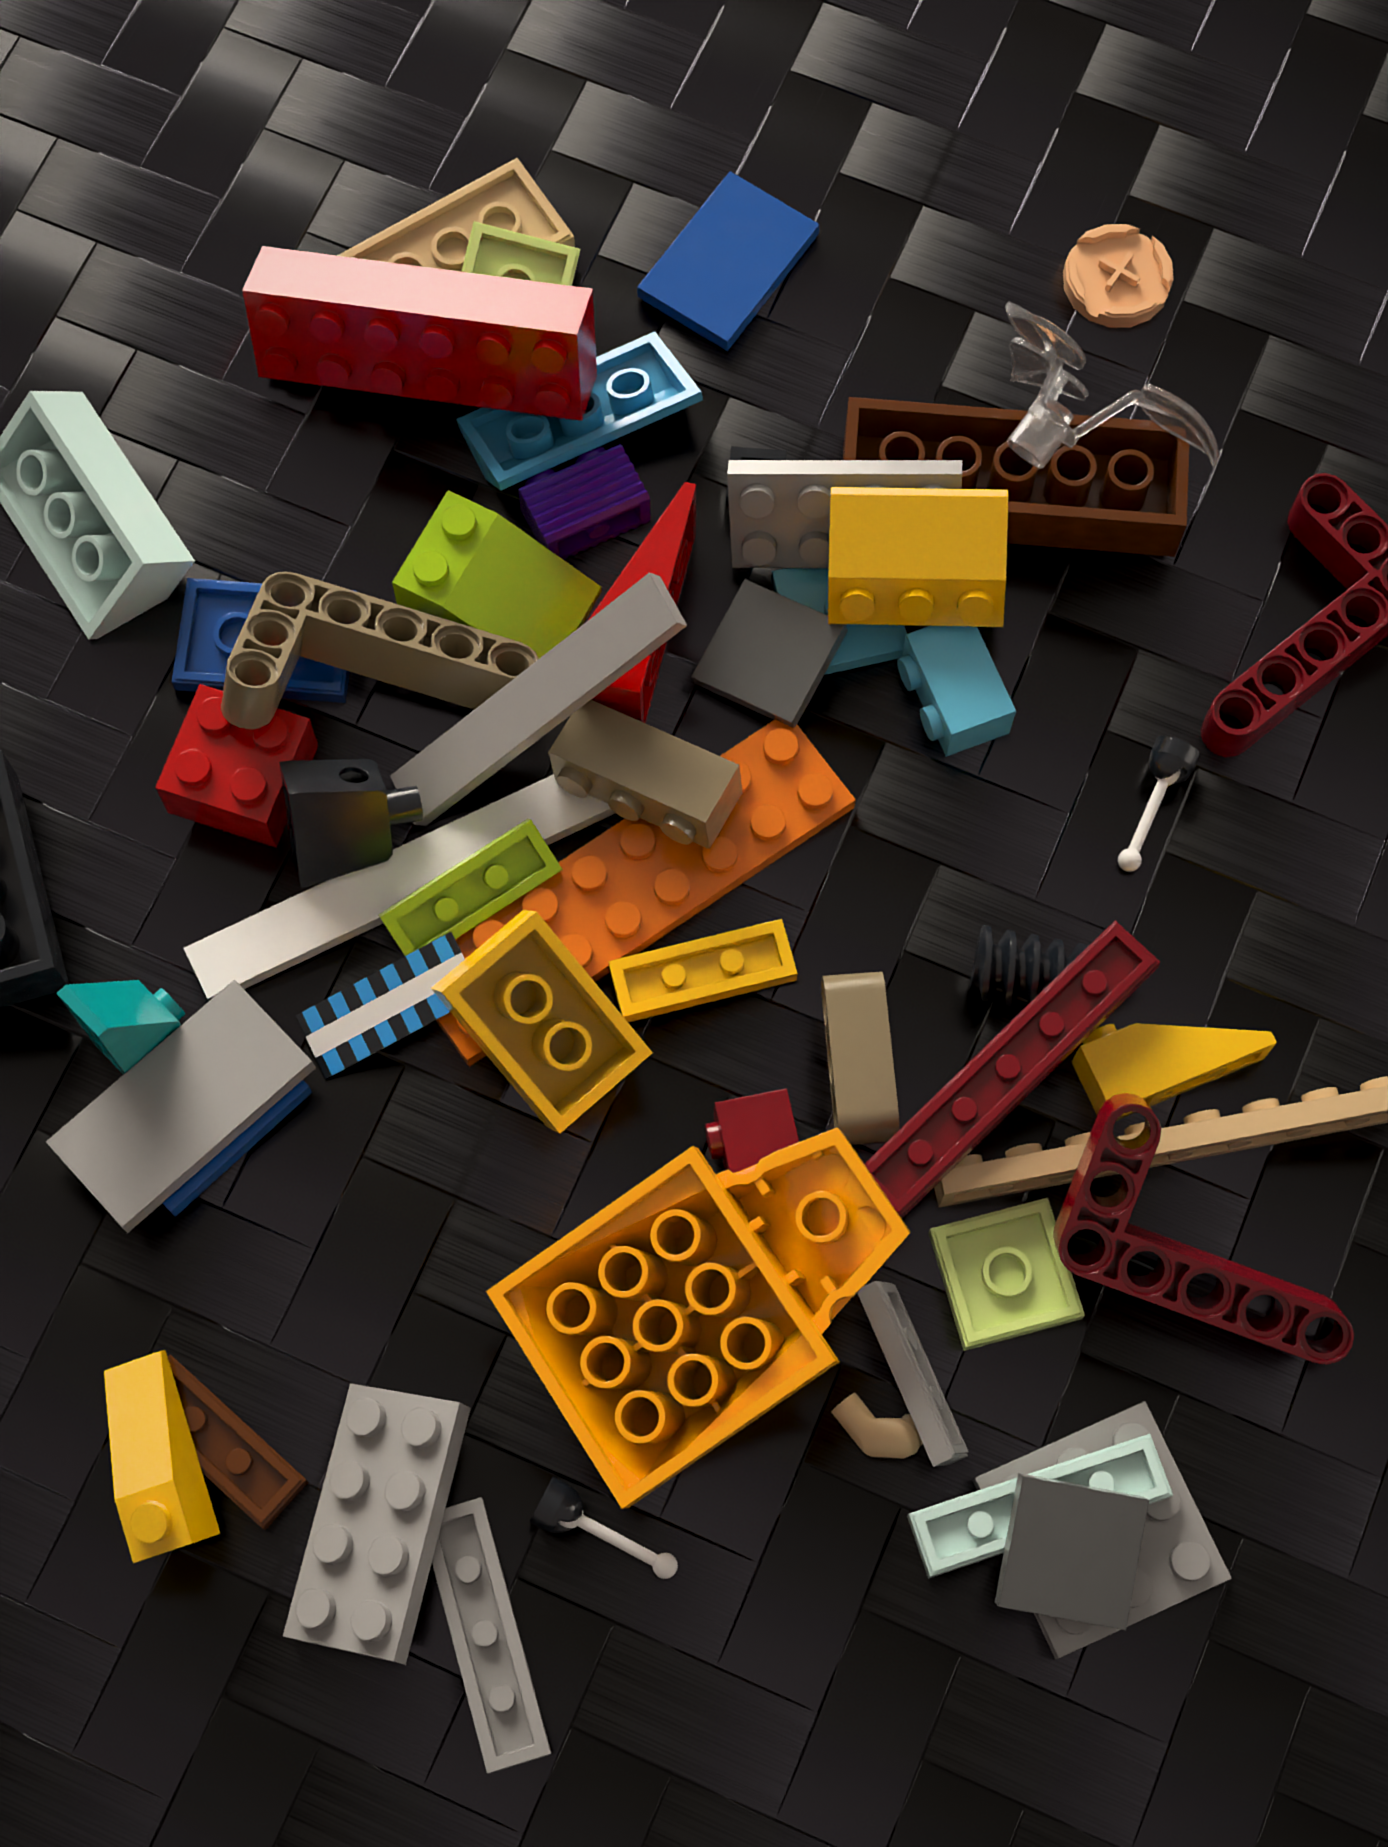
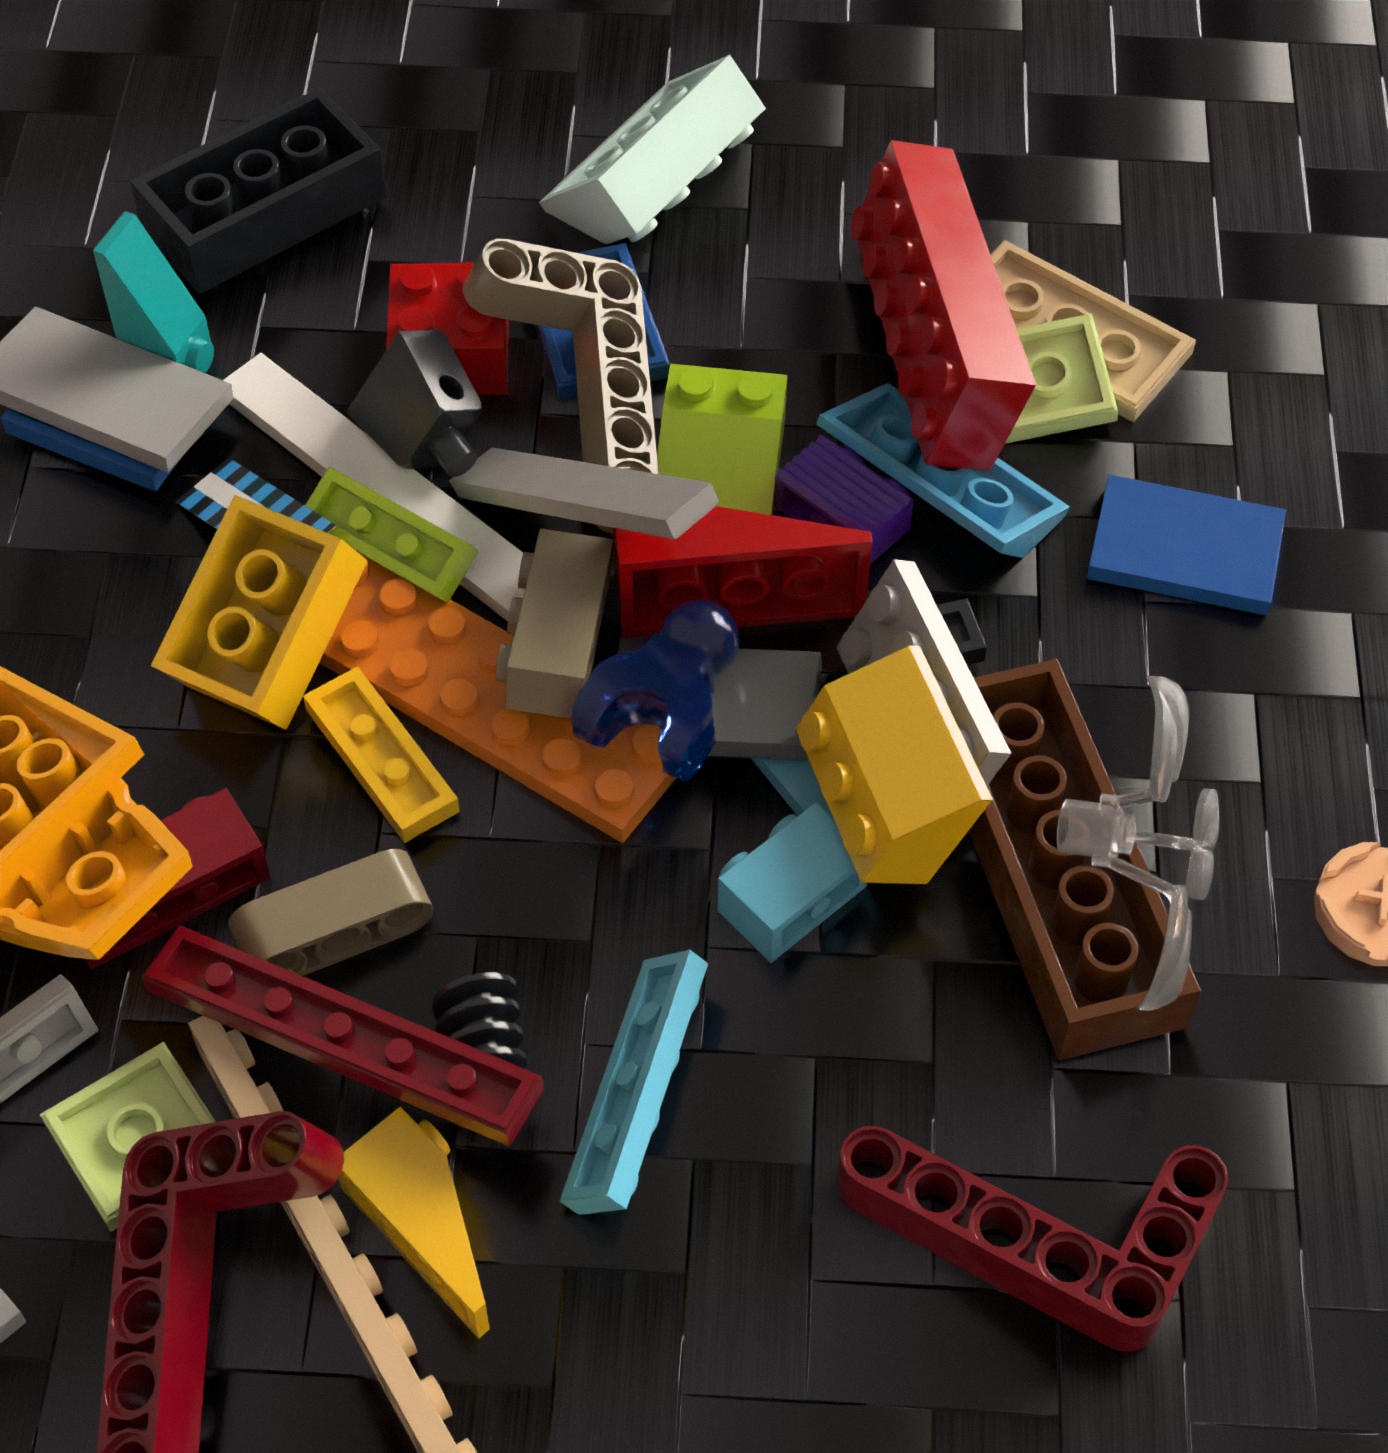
camera: 70 degrees right, 15 degrees down
hinge [1118,736,1200,872] -> none
none -> medium azure plate [559,950,708,1215]
none -> clear blue piece [572,600,740,781]

